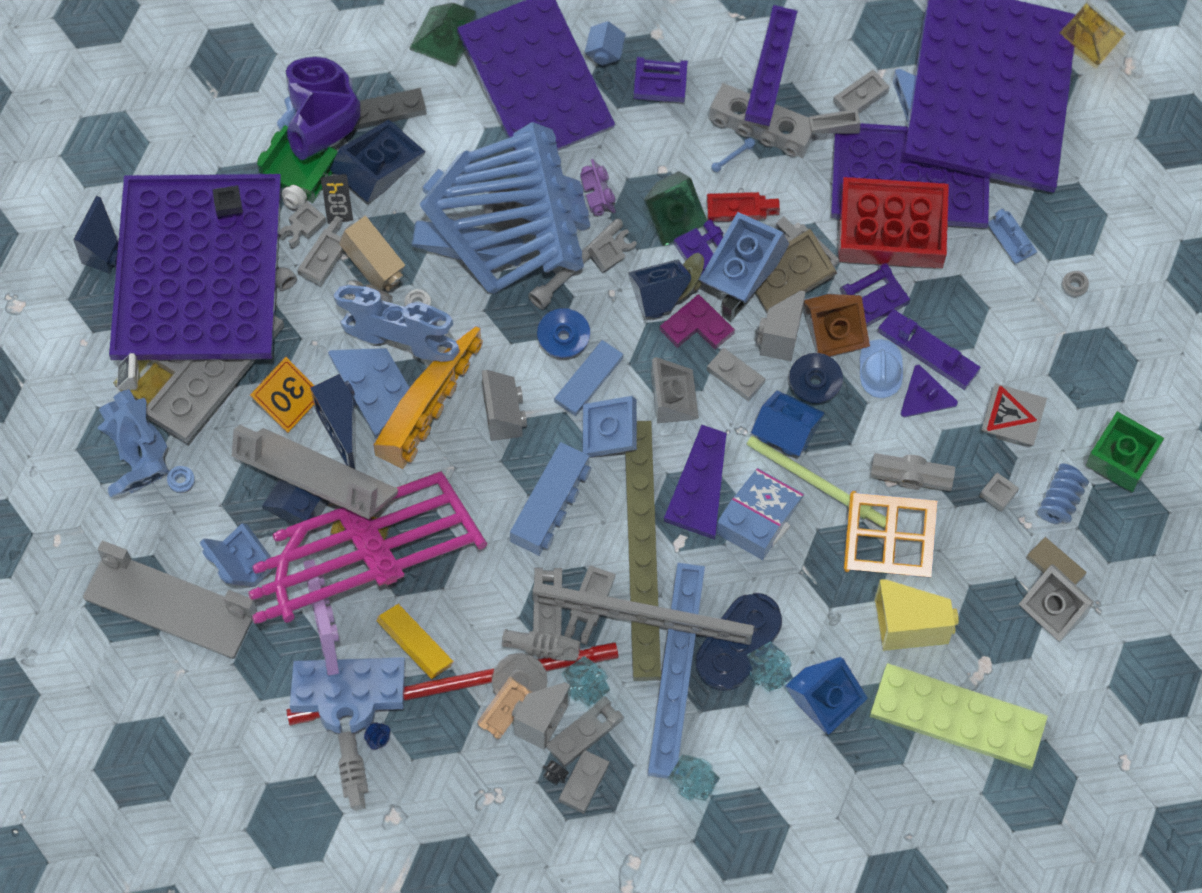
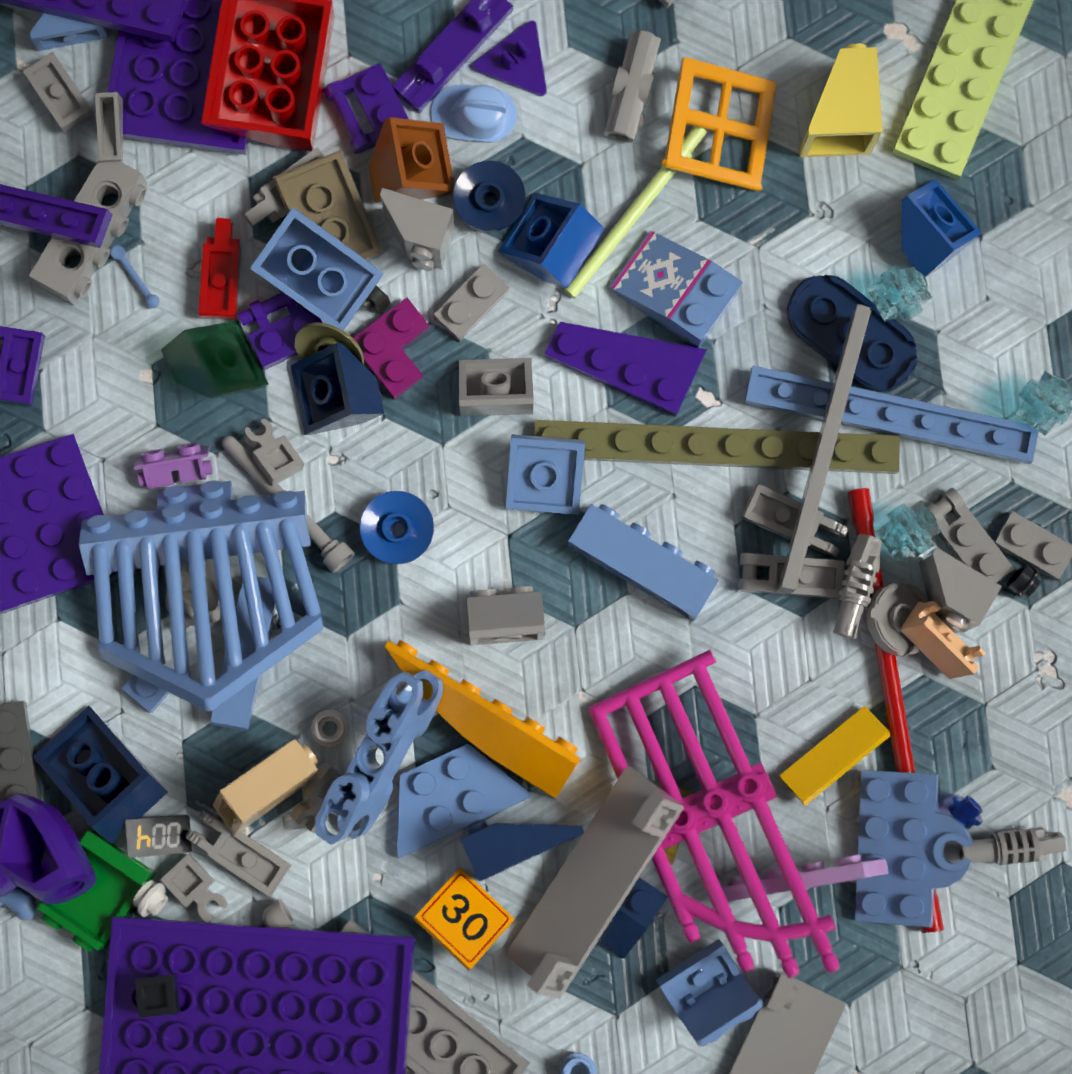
camera: 90 degrees left, 15 degrees up
medium blue tile [554,340,624,417] -> none

